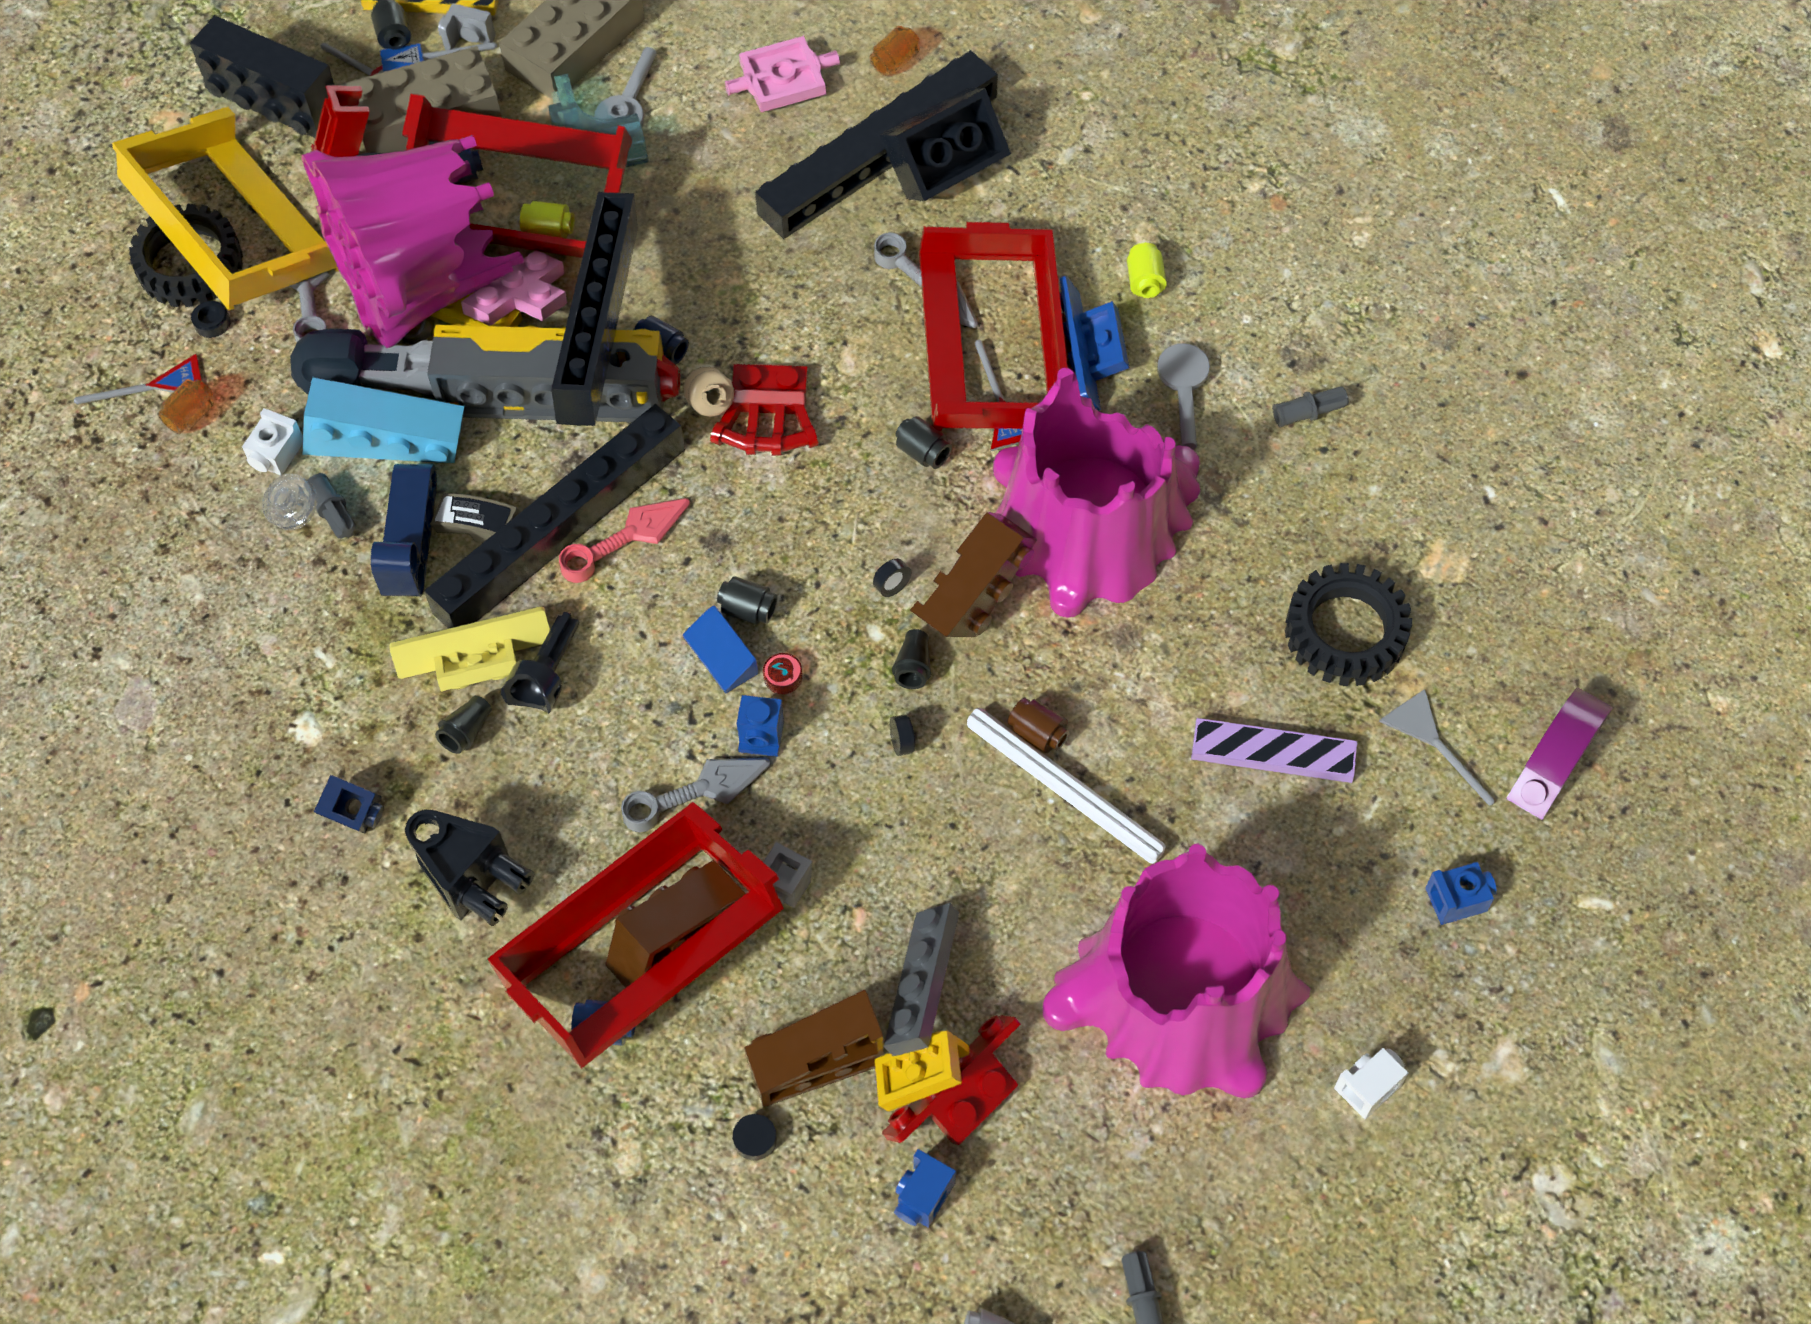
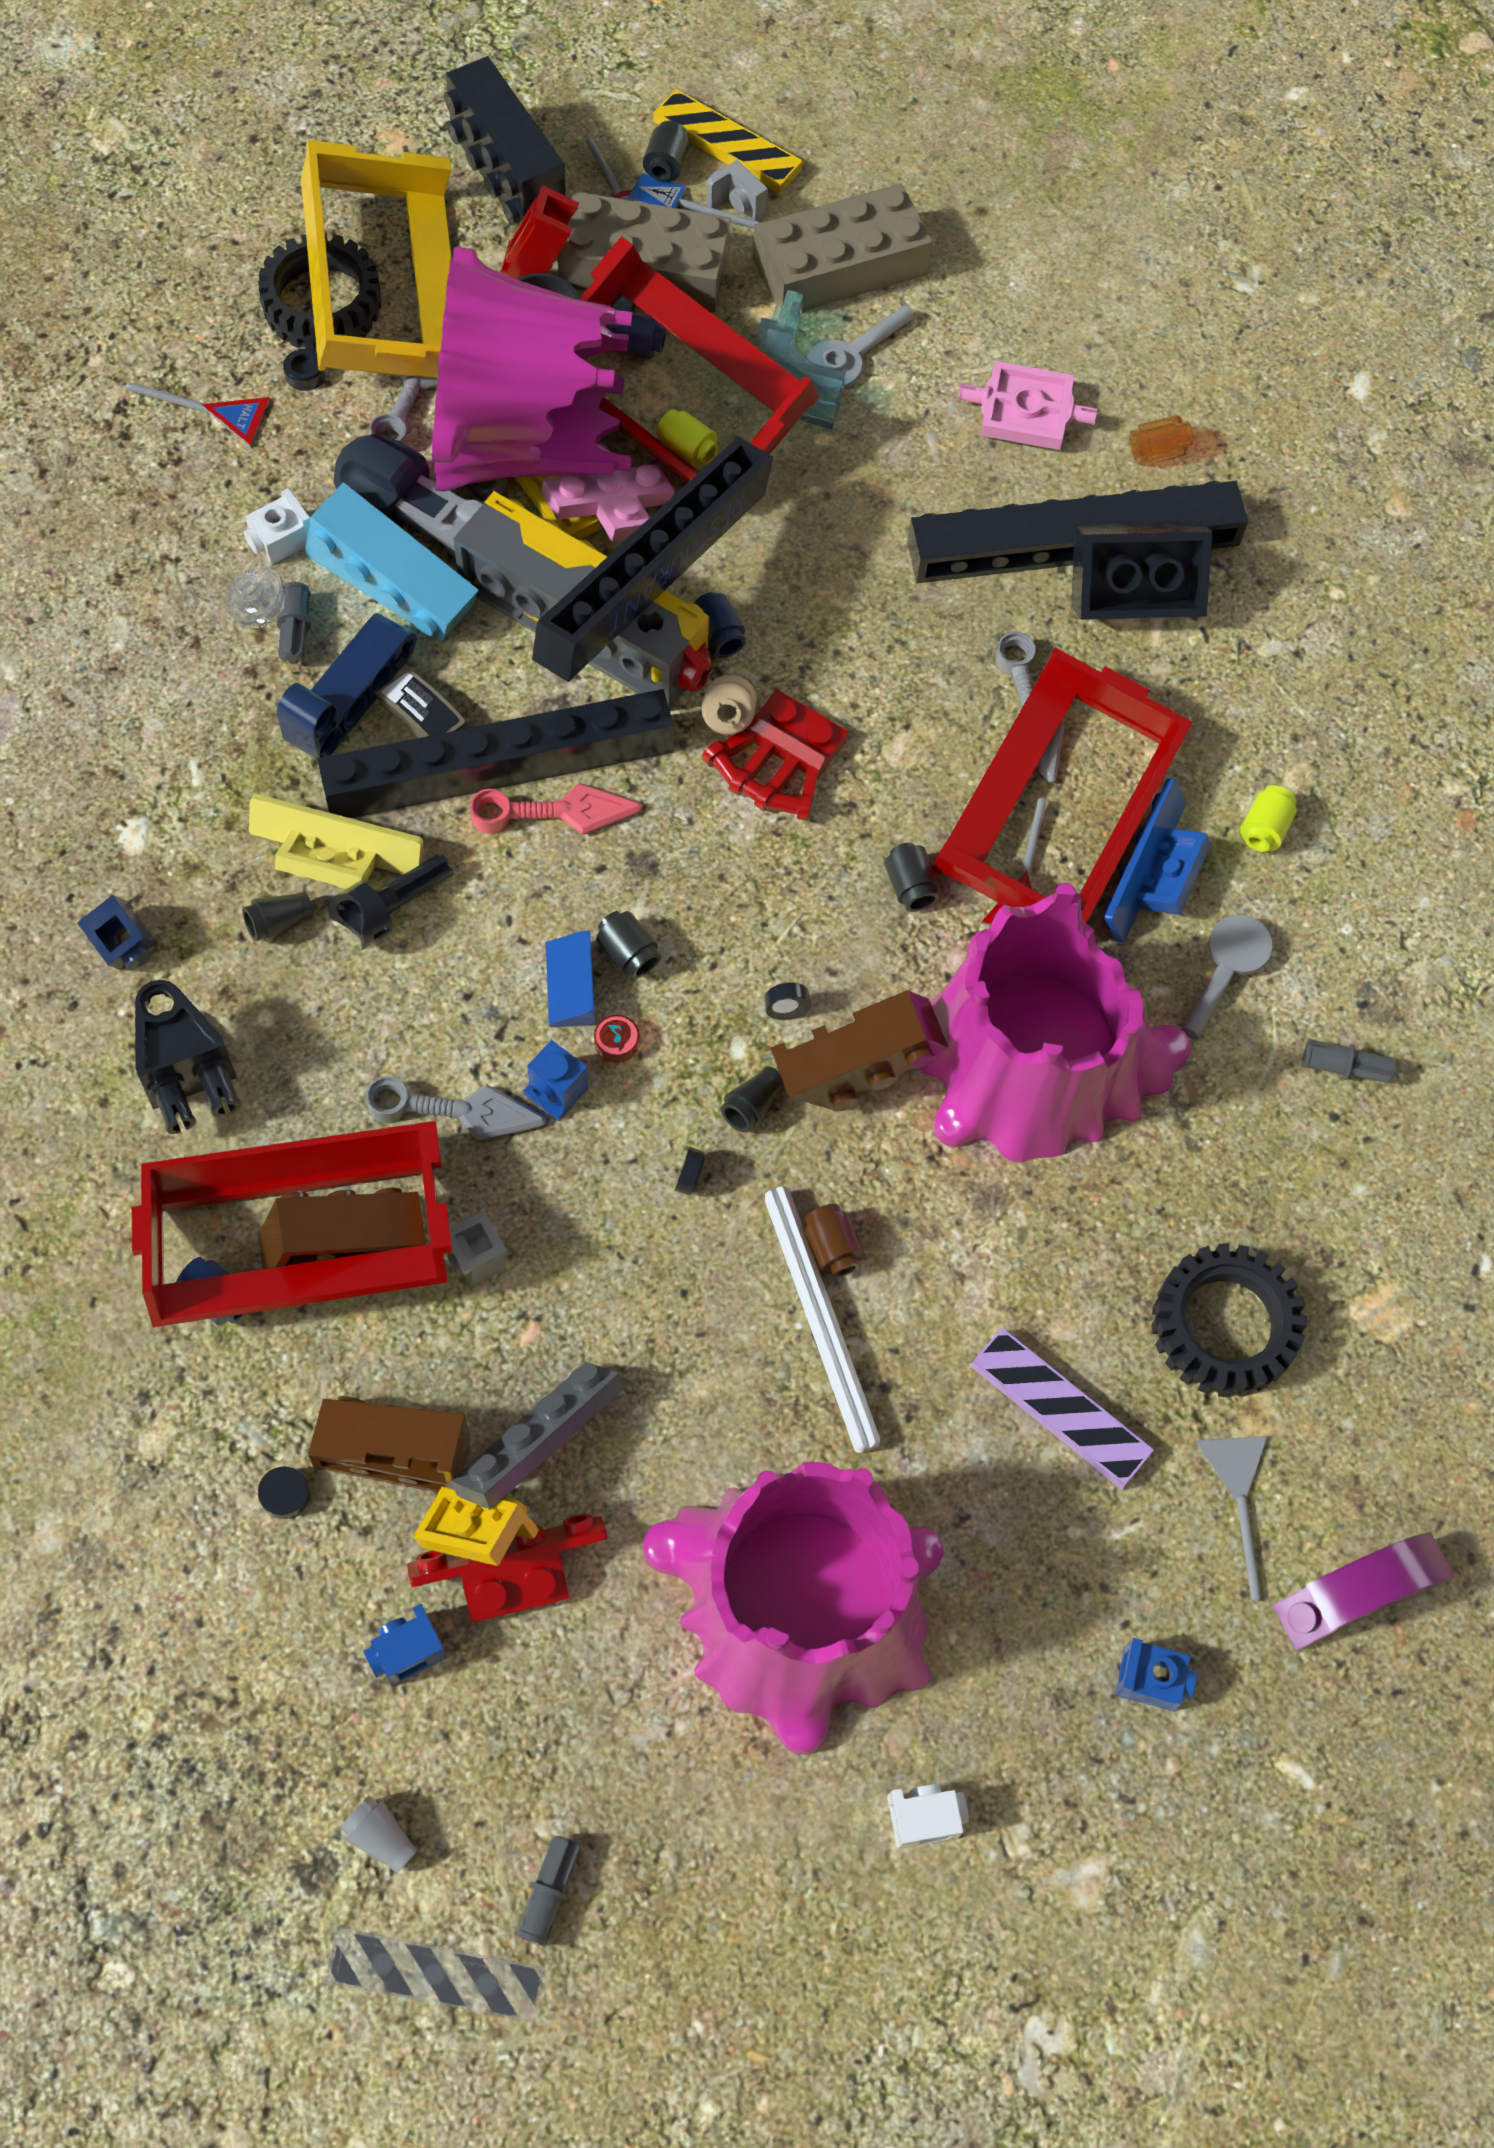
camera: 25 degrees right, 5 degrees up
clear orange brick [157,379,214,434] -> none

